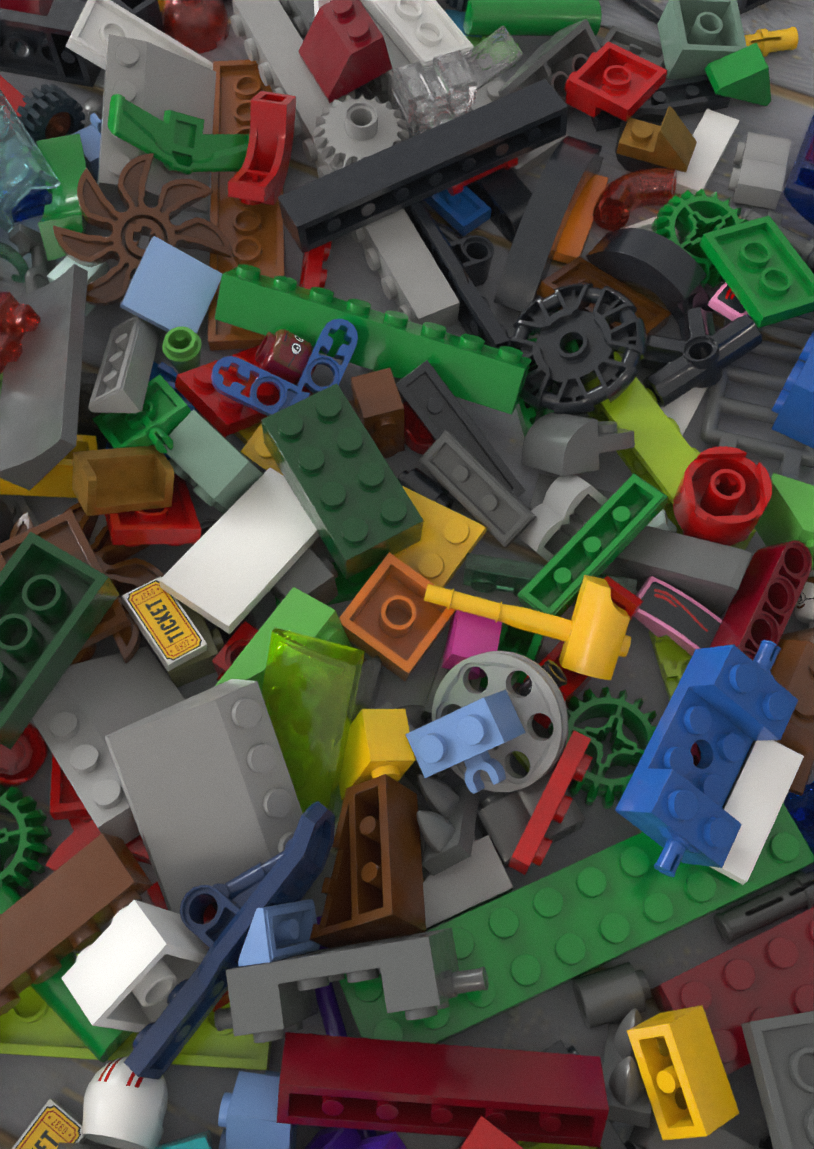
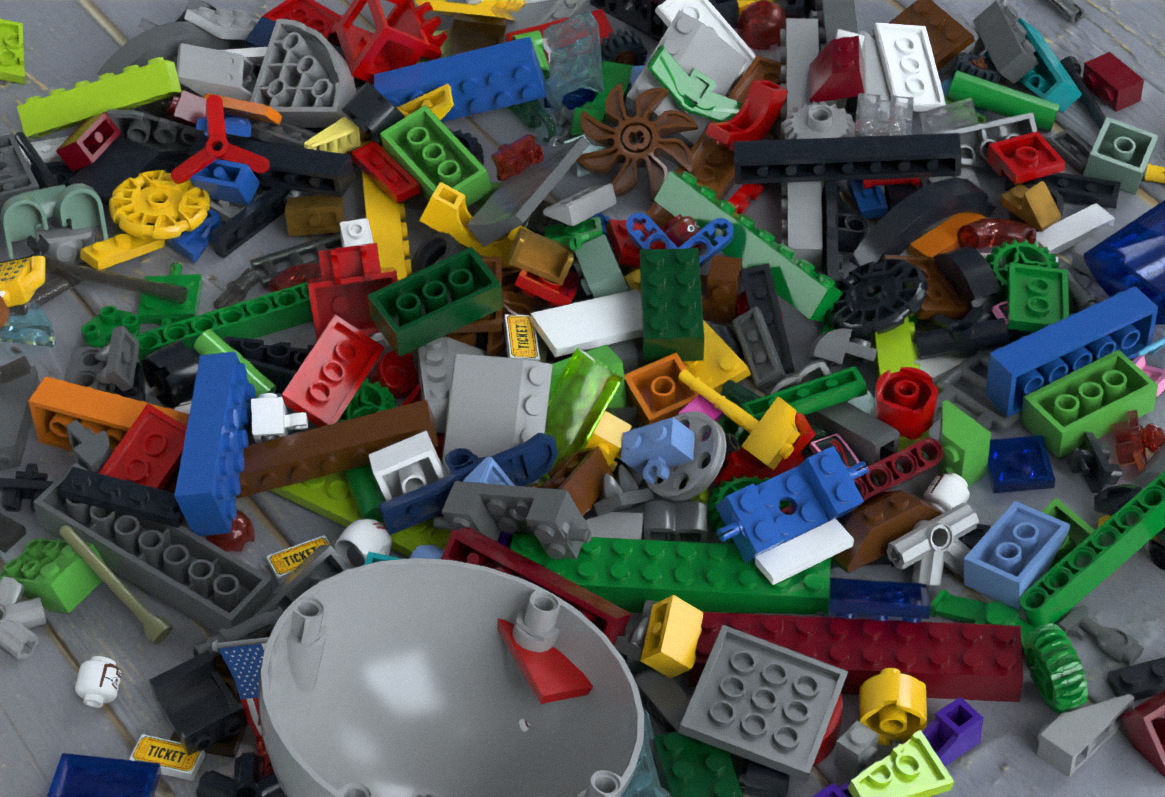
camera: 30 degrees right, 20 degrees down
light blue tile [120,236,222,334] -> none
bright green cone [162,326,202,374] -> none
red plate [508,731,593,875] -> none
green slope [704,43,771,106] -> none

